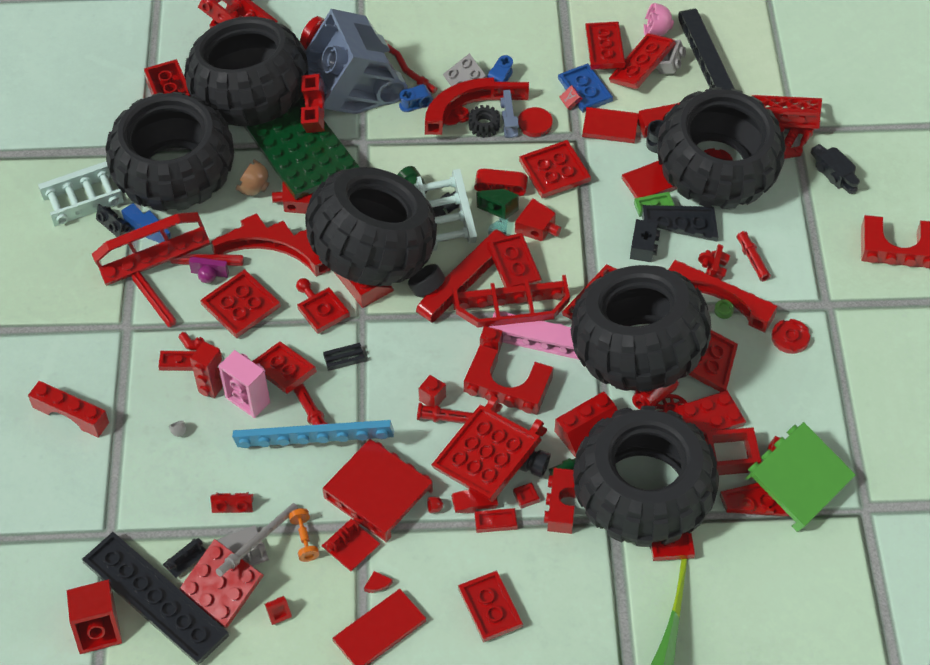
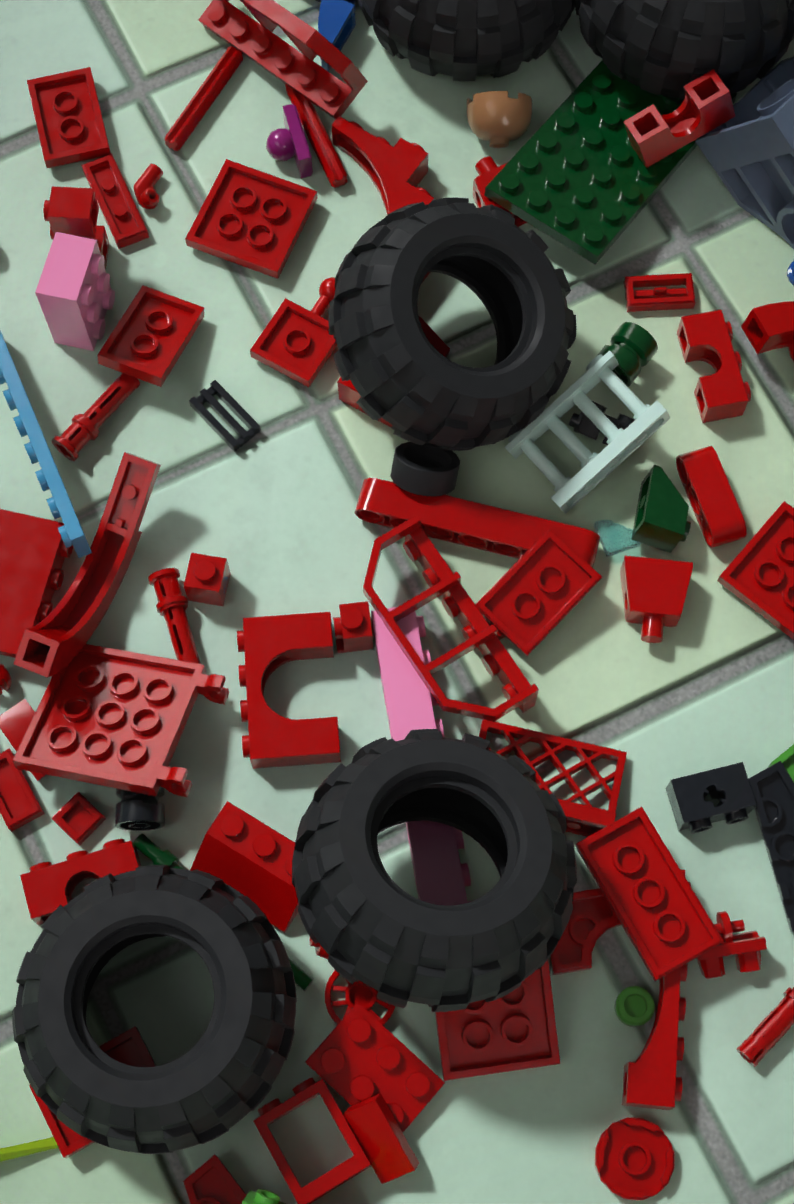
camera: 65 degrees right, 15 degrees up
none -> red arch [14,452,161,678]
none -> red plate [27,67,111,168]
none -> red tile [343,1093,419,1184]
none -> red tile [575,807,724,982]
none -> red tile [624,273,696,312]
none -> red arch [677,310,751,423]

